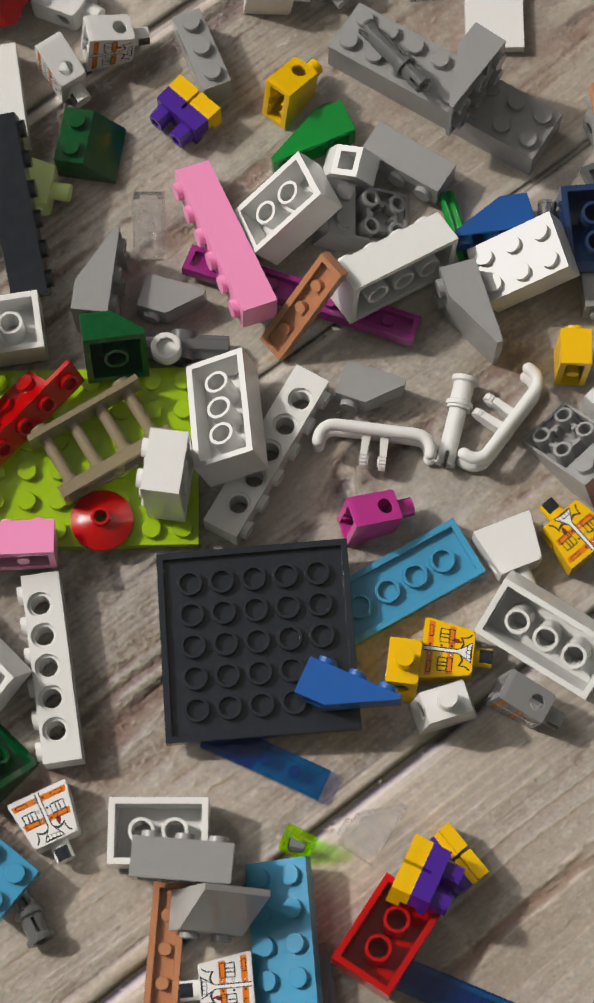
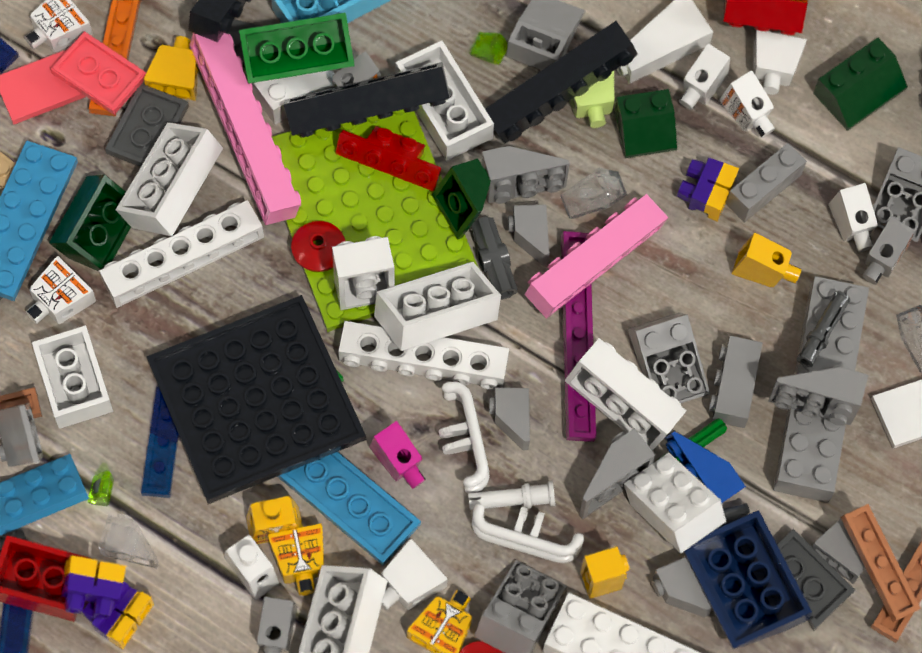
camera: 65 degrees right, 5 degrees down
dark tan fence [26,374,170,507] -> none
light grey brick [129,830,236,886] -> none
white tile [150,332,182,365] -> none
white brick [234,151,342,265] -> none
nougat plate [260,251,348,360] -> none
green slope [271,100,356,174] -> none
blue slope [294,655,402,711] -> none
white slope [322,144,380,186] -> none

